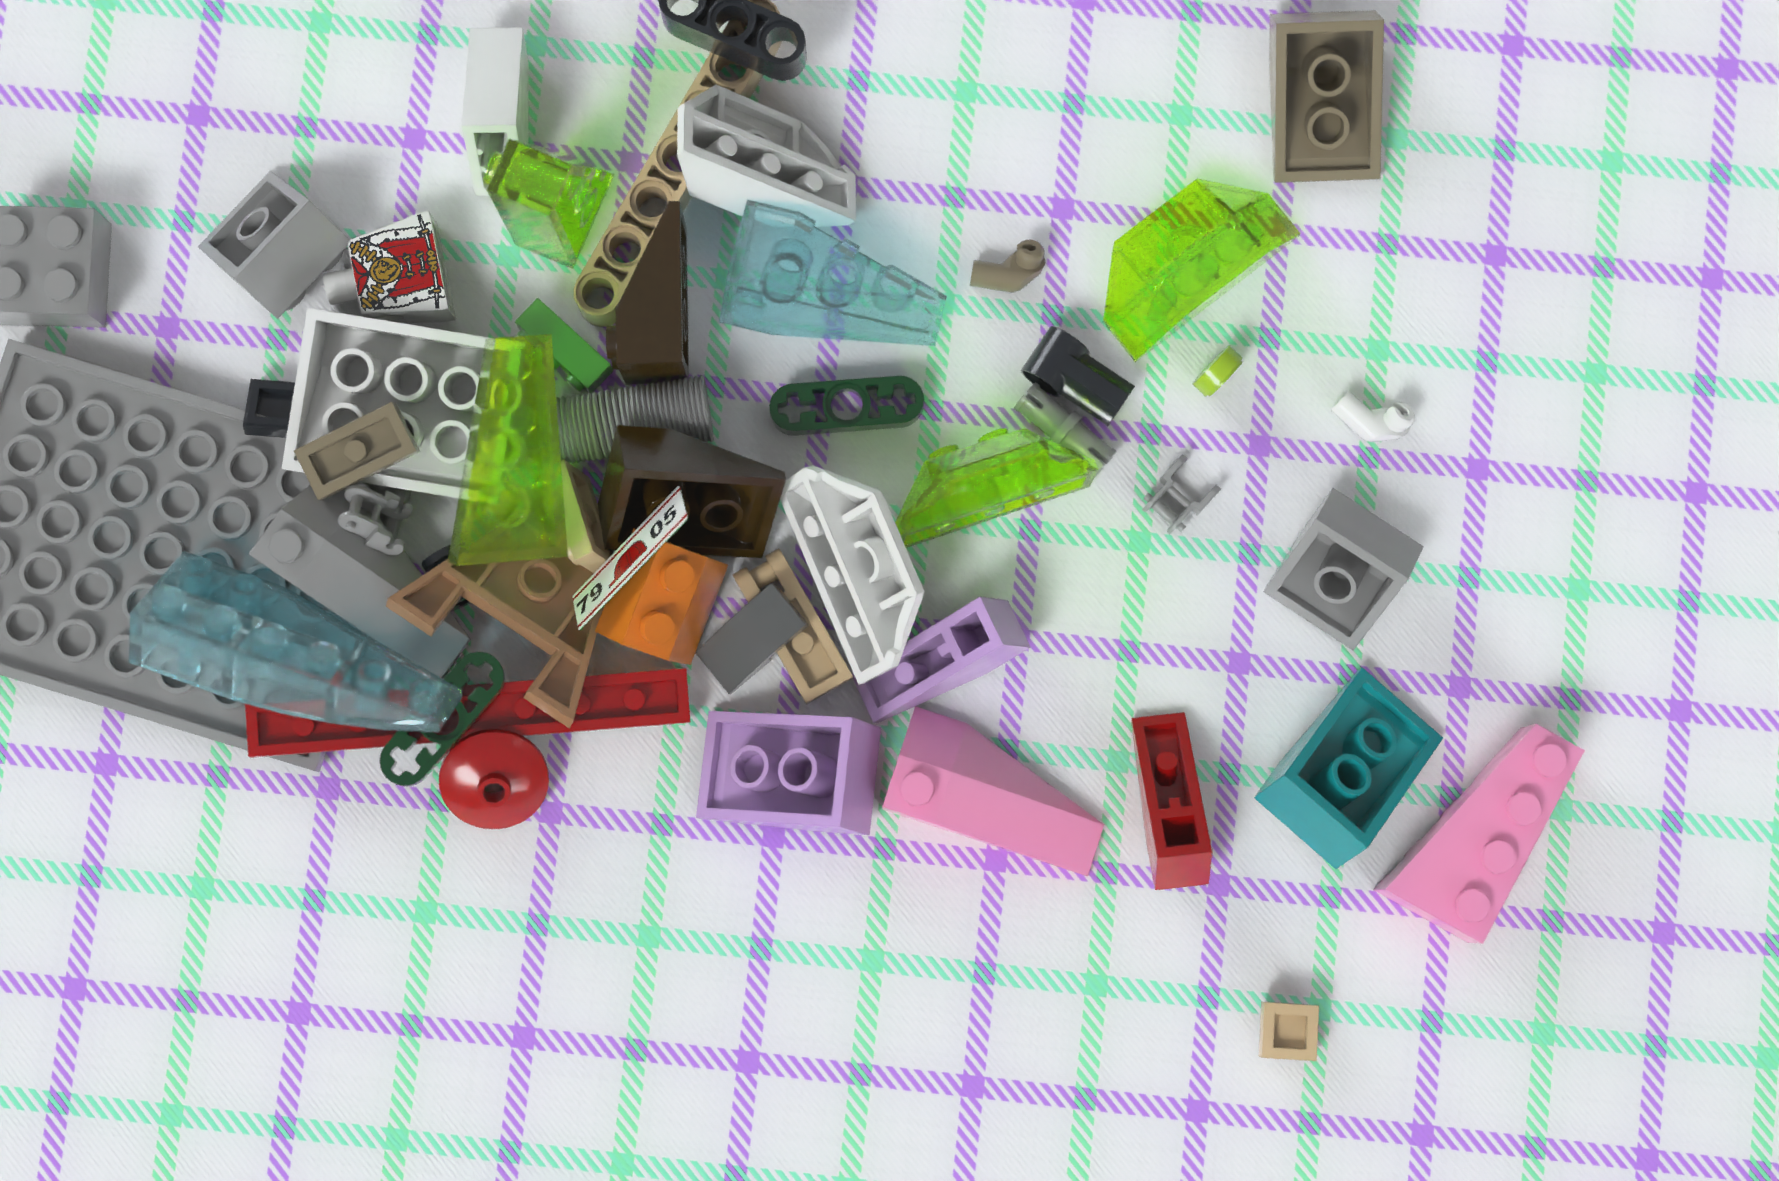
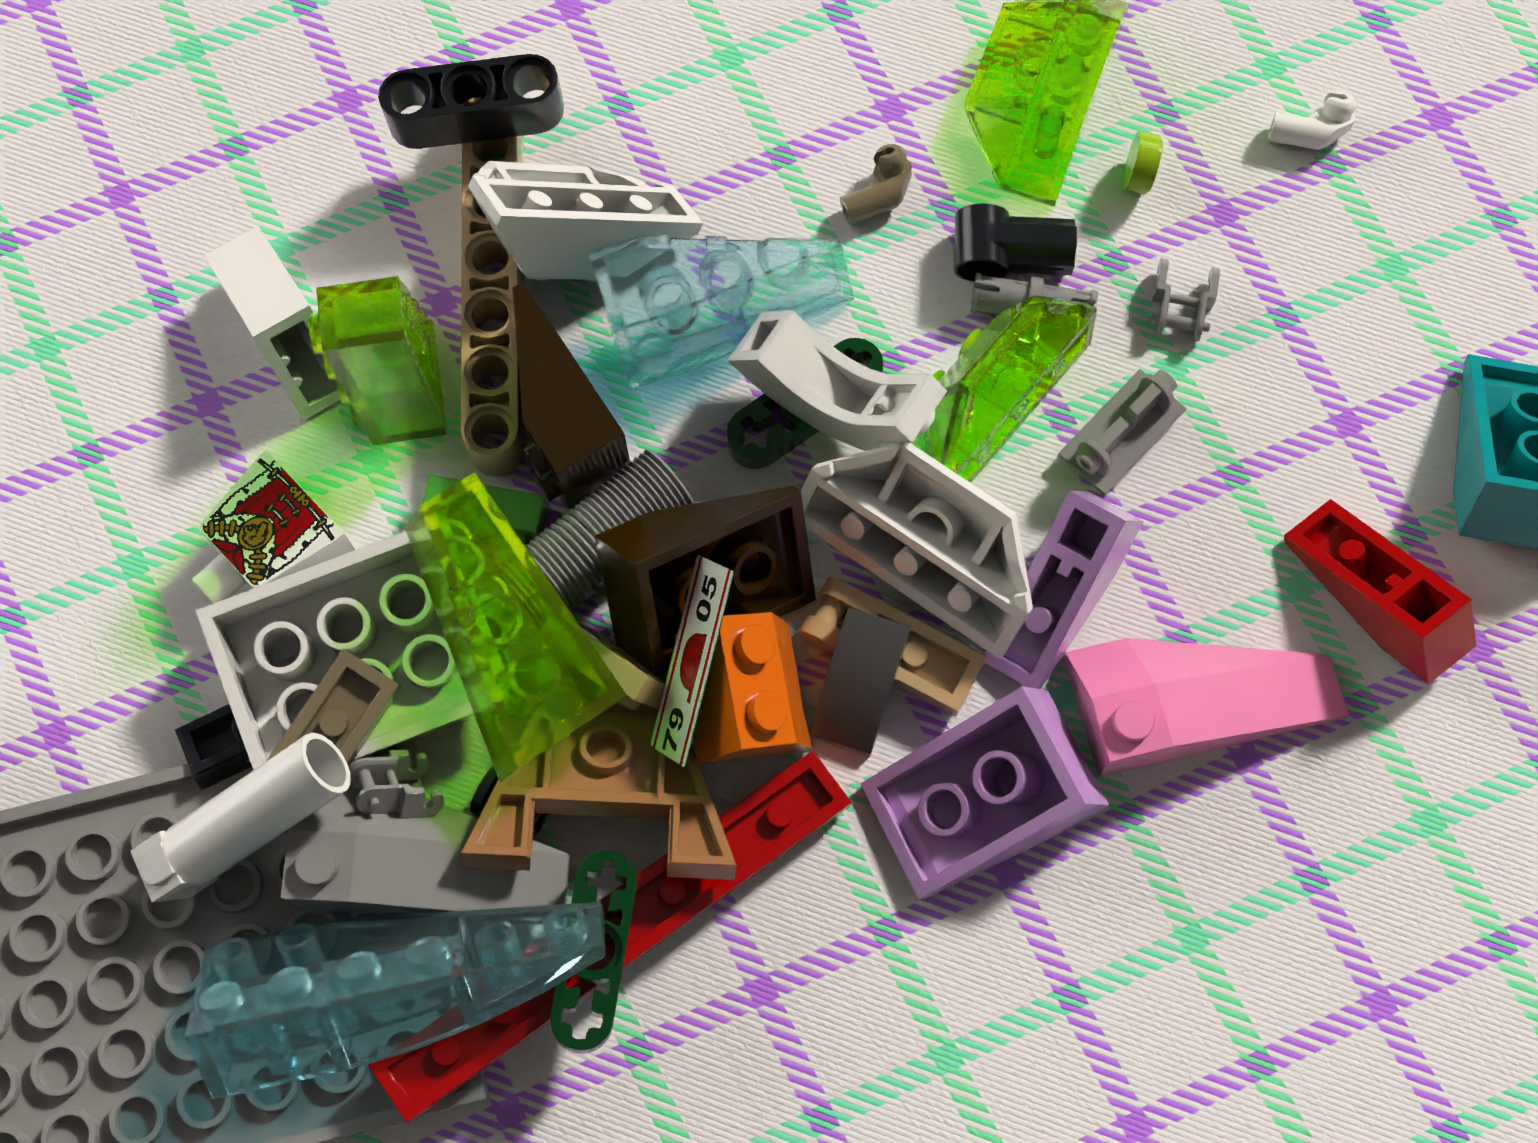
camera: 25 degrees left, 10 degrees down
light grey slope [198,171,350,319] -> none
red dish [439,729,549,829] -> none
light grey slope [1263,488,1424,650] -> none
none -> white piece [130,732,351,903]
none -> white arch [727,310,947,451]
none -> light grey hinge [1058,369,1187,496]

